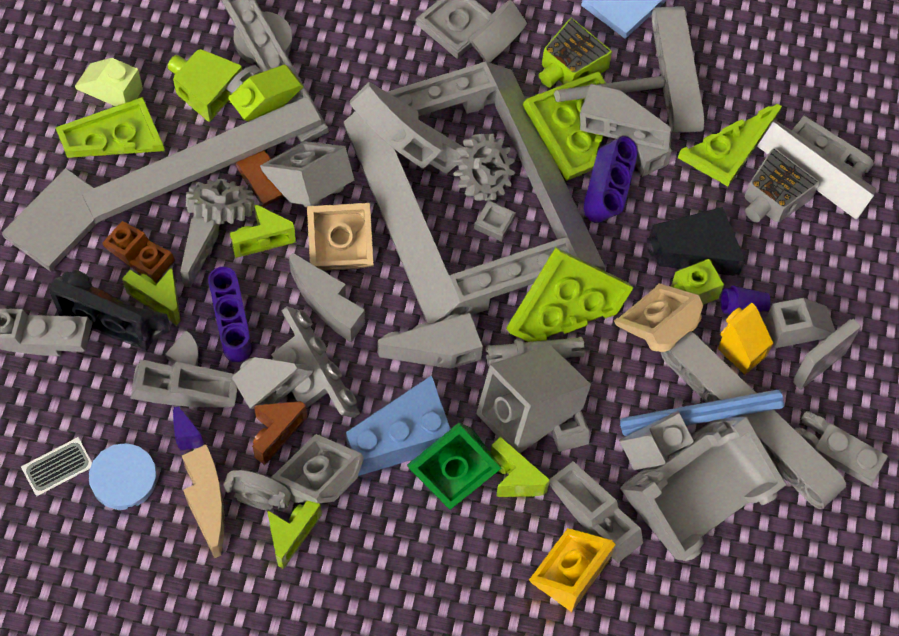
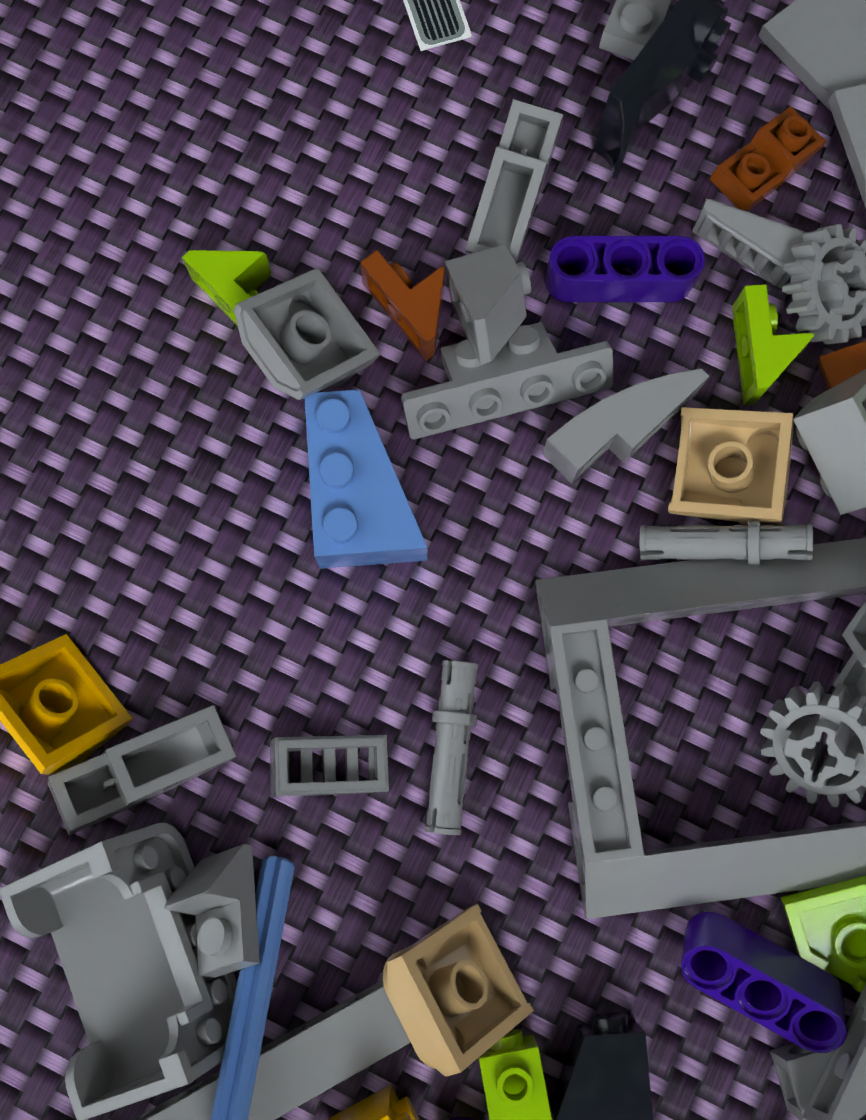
camera: 105 degrees right, 15 degrees up
light blue tile [89,443,157,510] -> none
lime slope [122,268,181,325] -> none
light grey tile [166,331,199,366] -> none
dark purple slope [173,407,204,450] -> none
tan slope [182,445,225,558] -> none
light grey tile [224,470,292,511] -> none
light grey slope [378,313,483,369] -> none
green slope [407,423,502,510] -> none
light grey tile [474,200,516,242] -> none
light grey slope [476,345,591,453] -> none
lime slope [491,437,550,497] -> none
lime plate [506,247,634,342] -> none
none -> light grey pin [639,520,813,565]

